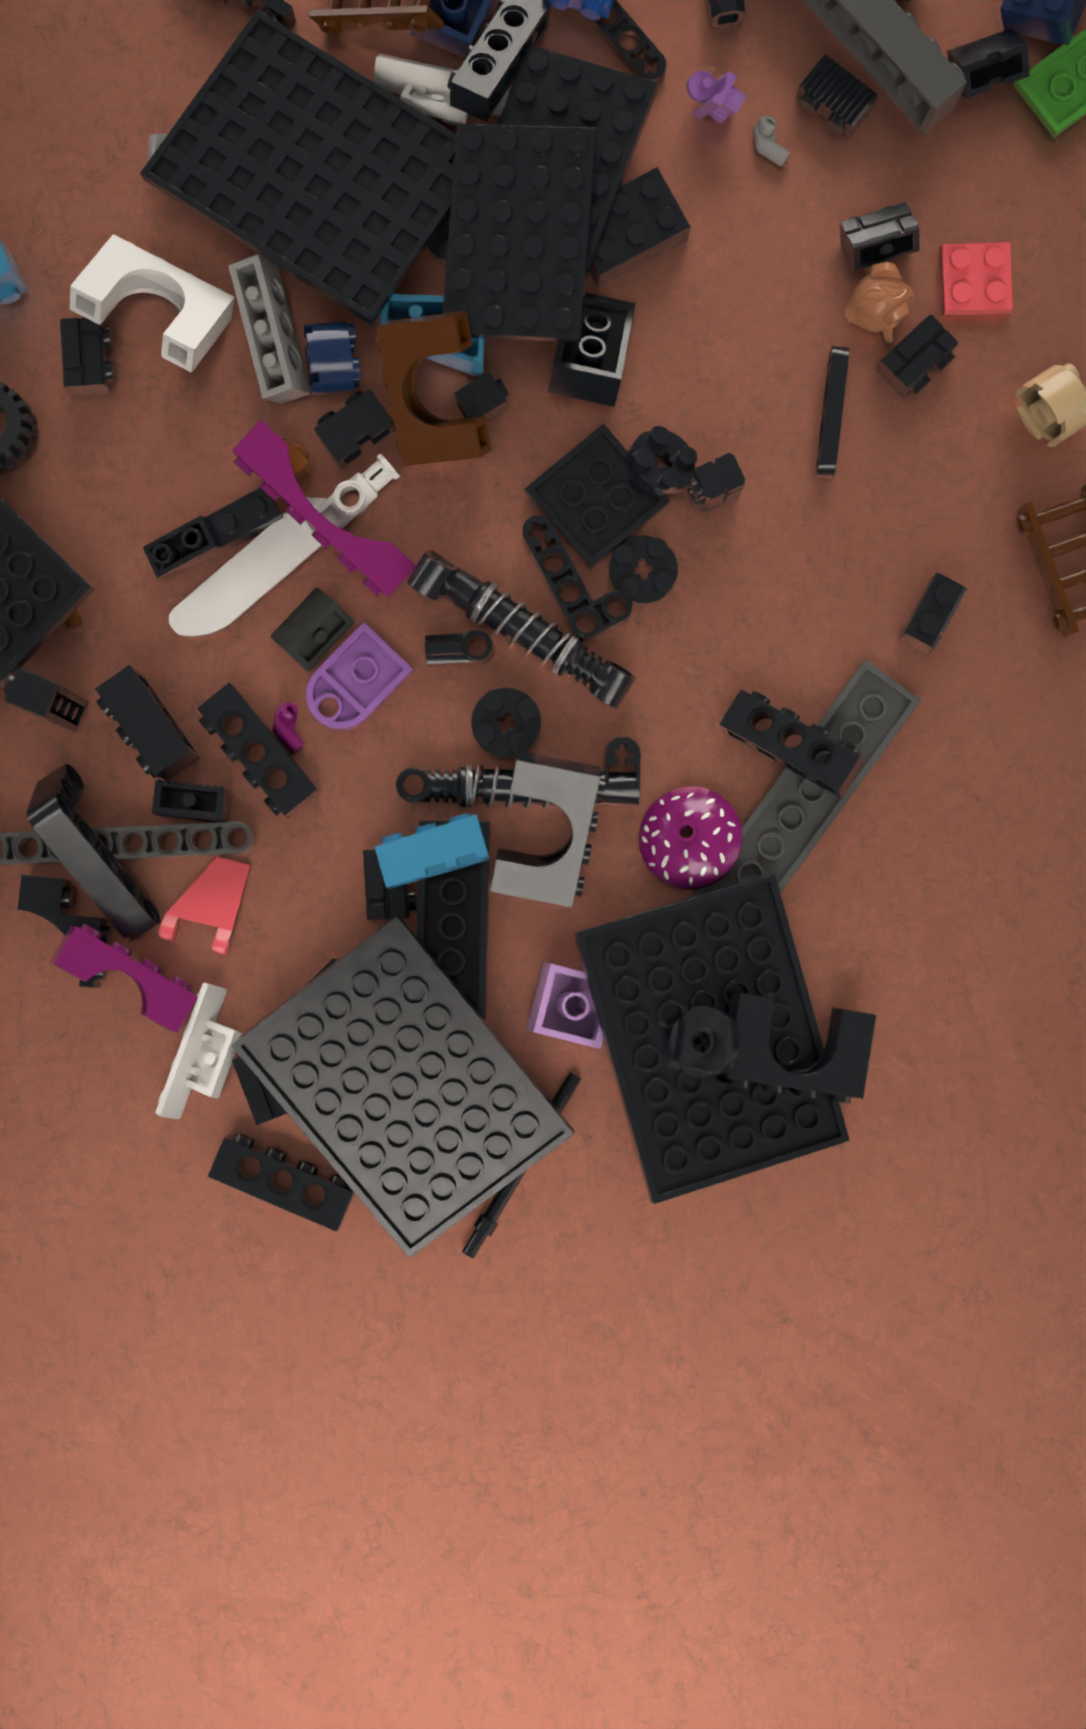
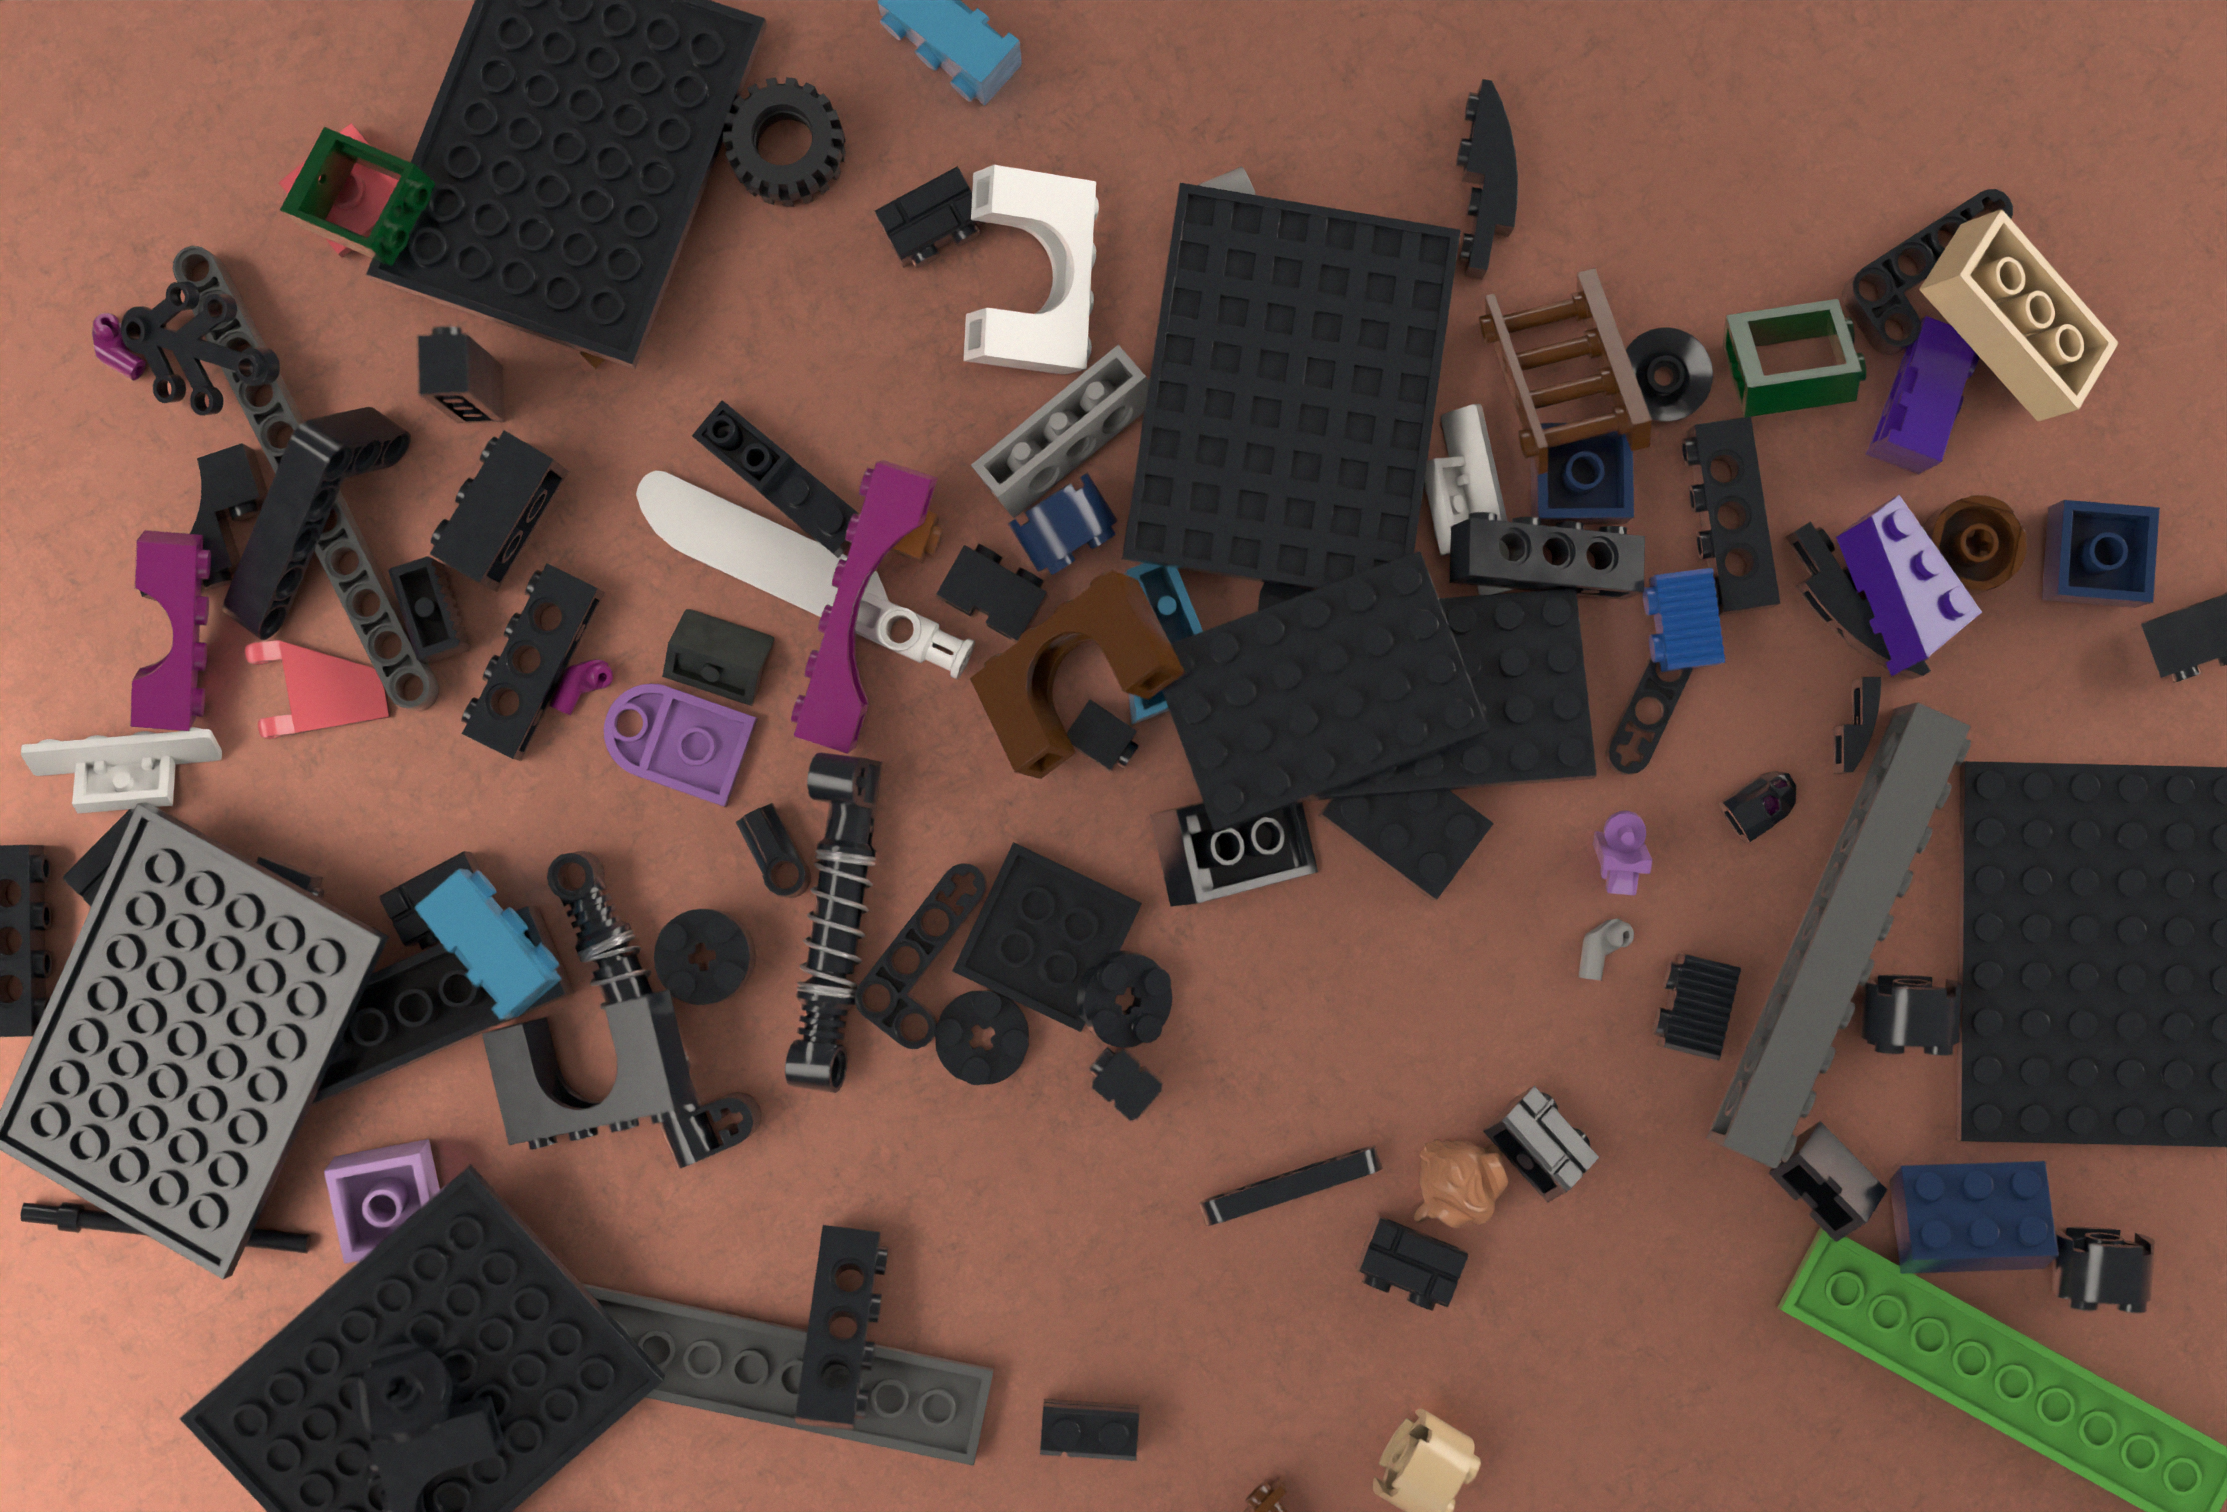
camera: 65 degrees right, 0 degrees up
magenta dish [639,787,743,889] -> none
coral plate [940,242,1013,315] -> none

